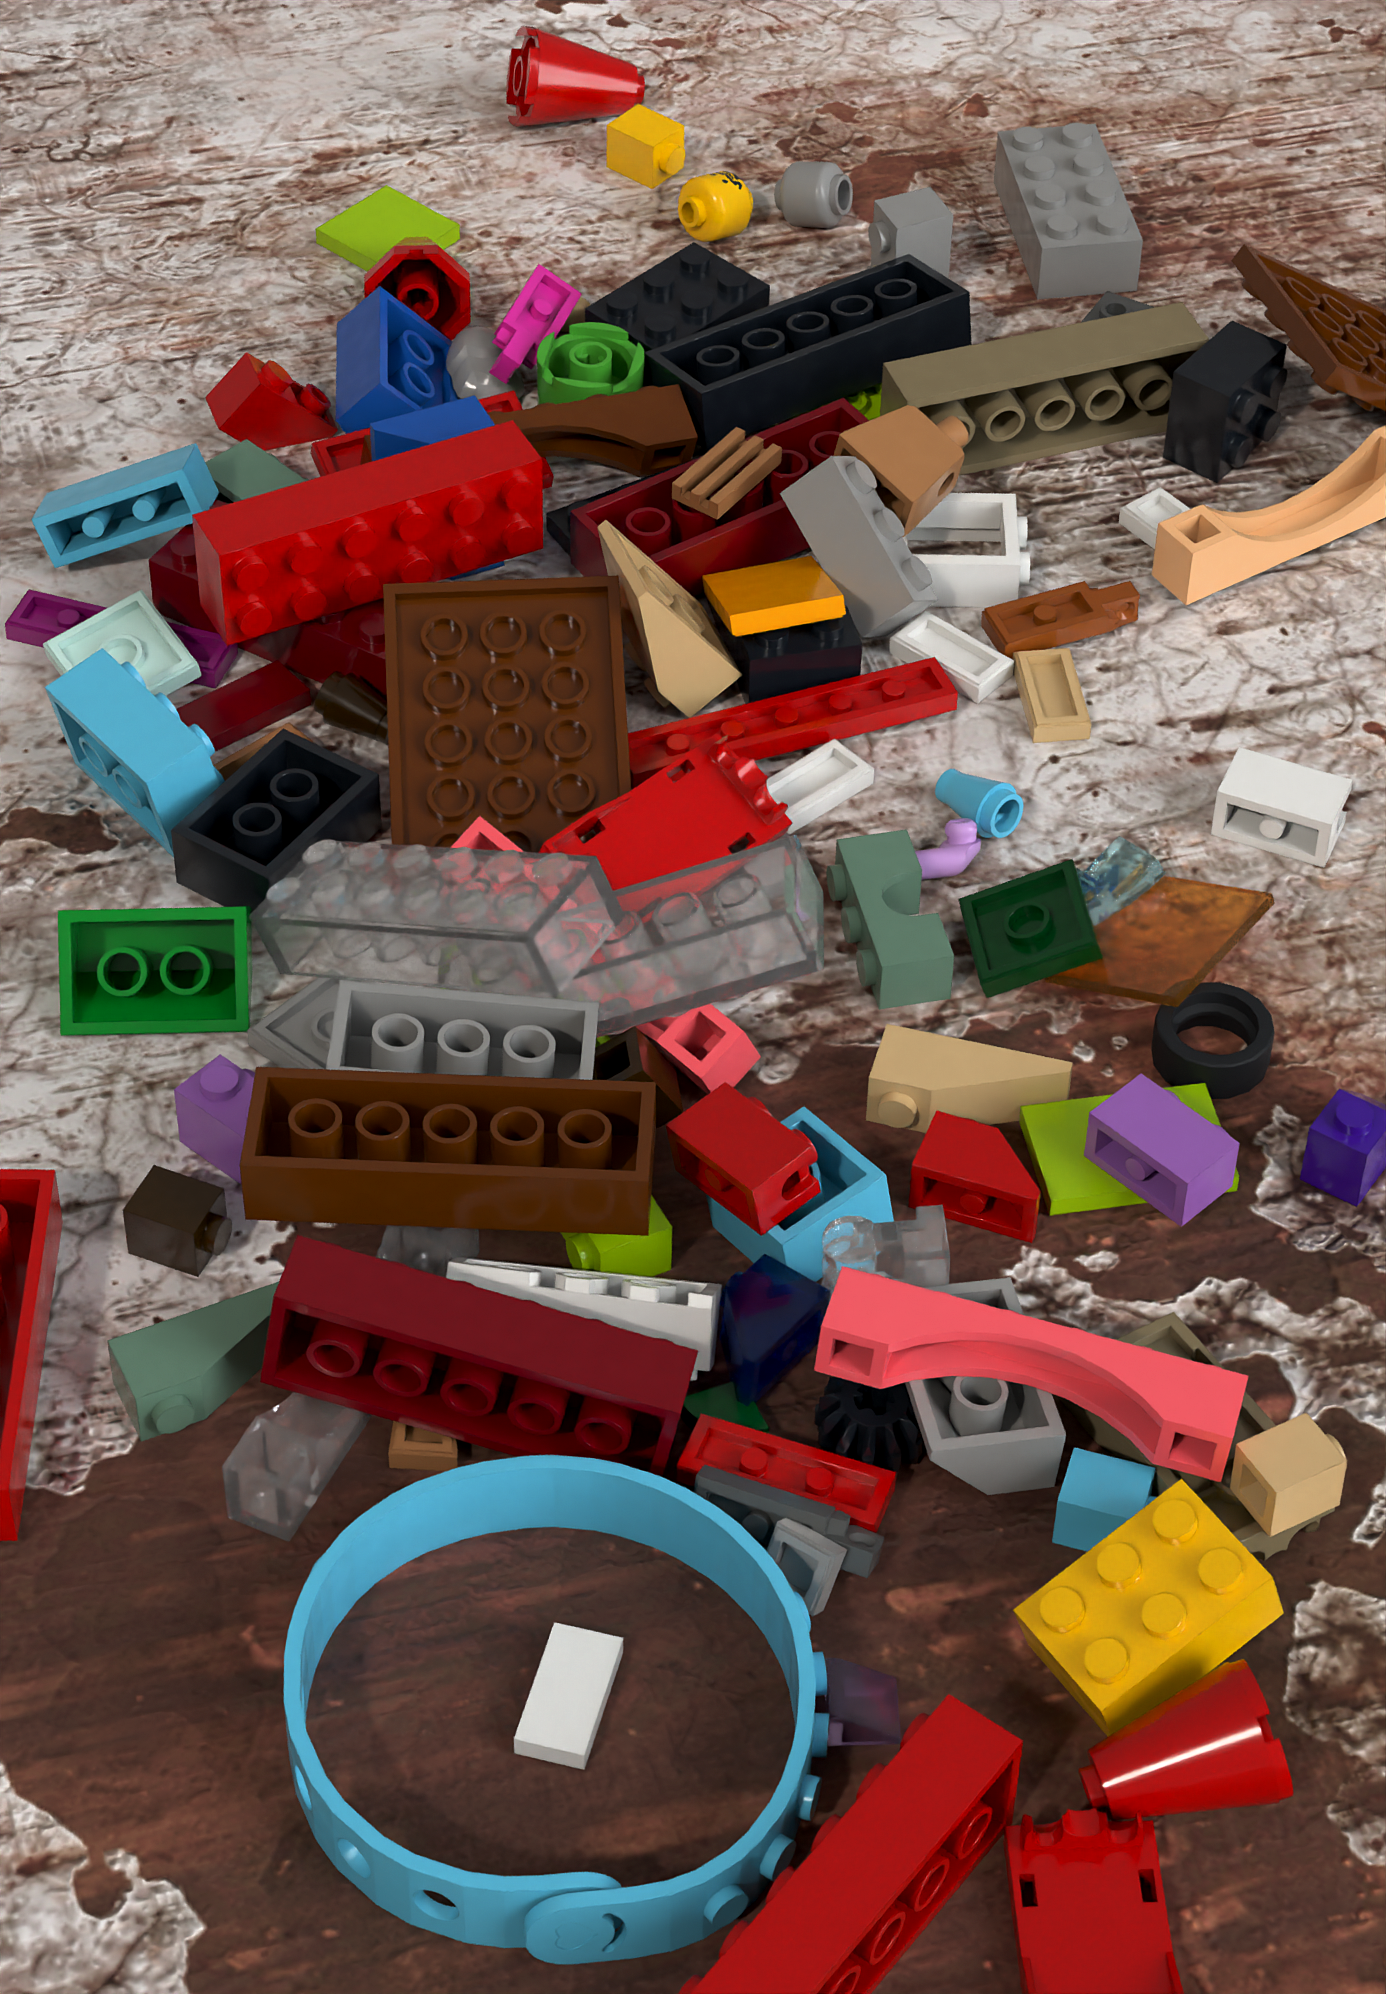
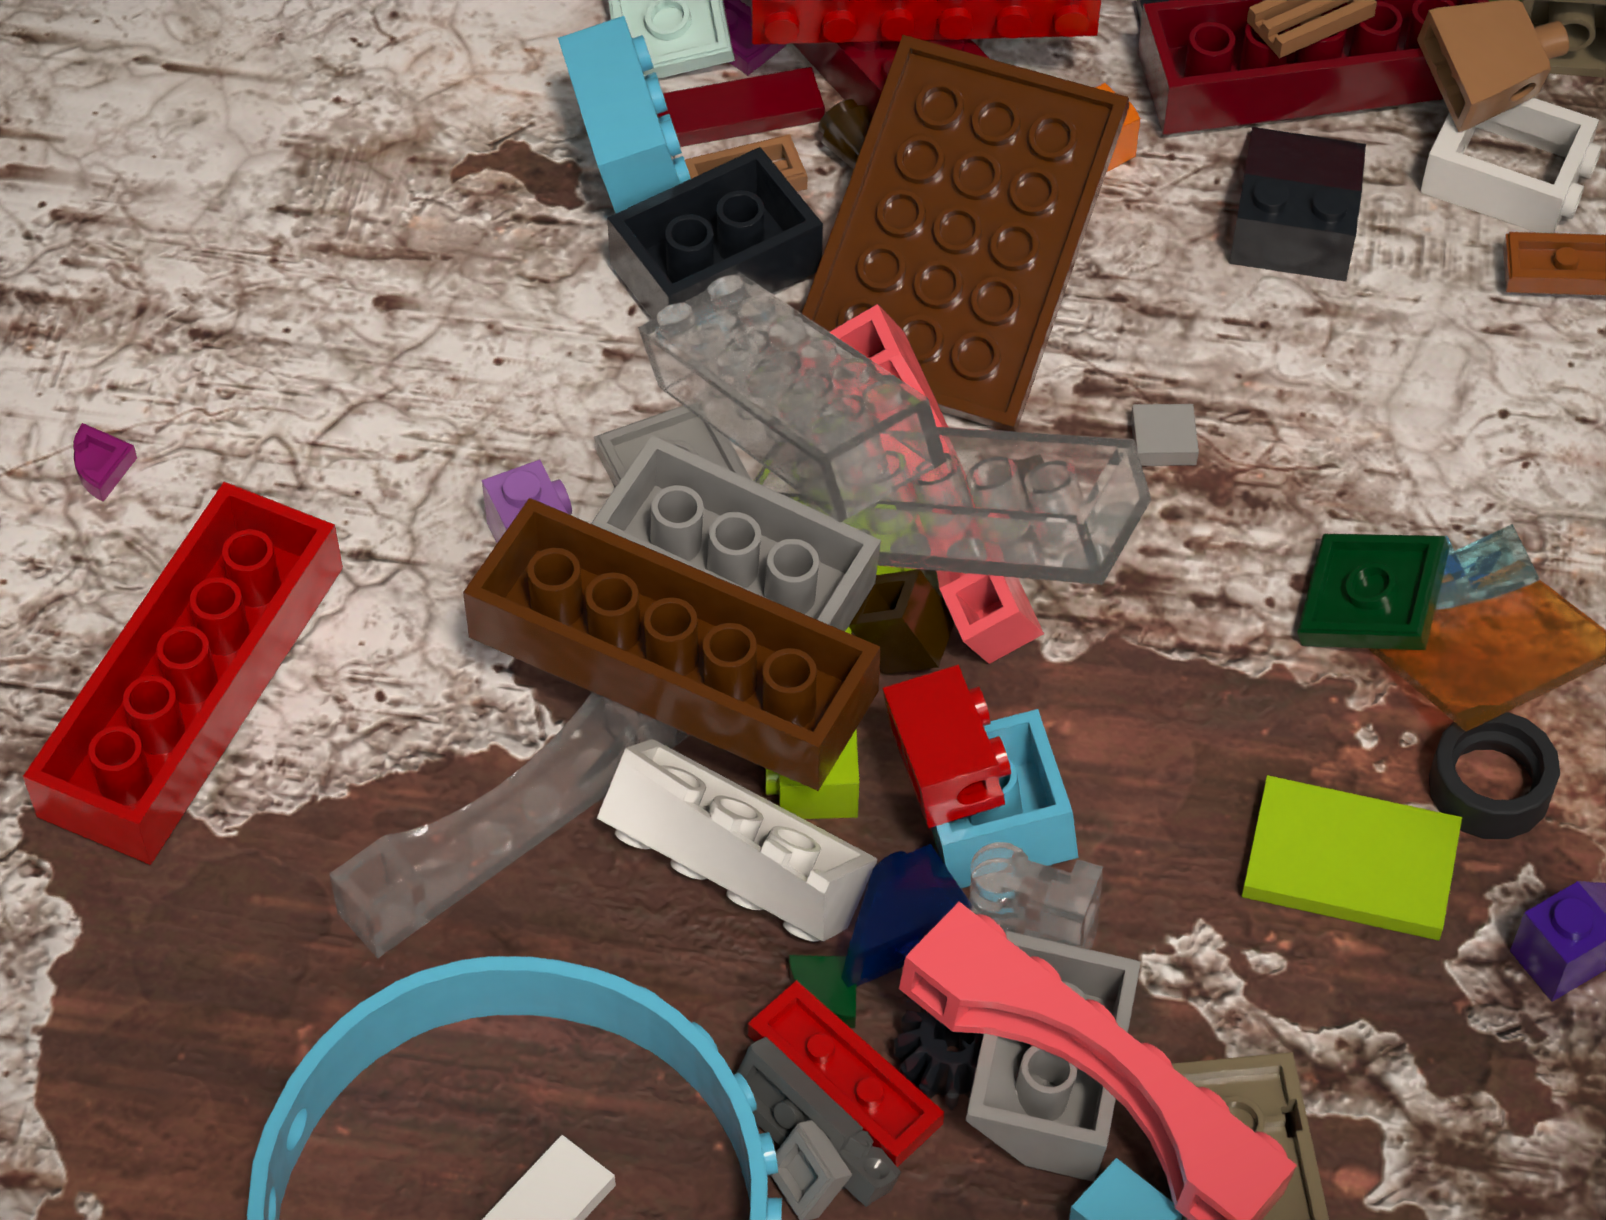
camera: 25 degrees right, 10 degrees up
green slope [58,906,252,1036] -> none
sand green slope [107,1282,279,1442] -> none
dark brown brick [123,1165,232,1277] -> none
dark red brick [260,1235,698,1477] -> none
medium nougat tile [388,1421,458,1471] -> none
red piece [534,732,793,943] -> none
tan slope [597,520,742,718] -> none
red plate [628,657,958,789] -> none
light orange tile [702,556,846,637] -> none
white tile [767,739,874,835] -> none
light grey brick [780,456,938,638] -> none
sand green arch [826,829,954,1010] -> none
tan slope [866,1024,1073,1133] -> none
white tile [889,611,1014,704] -> none
red slope [908,1110,1041,1243] -> none
lavender arm [915,818,981,880] -> none
medium azure cone [935,769,1024,838] -> none
tan tile [1013,648,1091,743] -> none
medium lavender brick [1084,1073,1240,1227] -> none

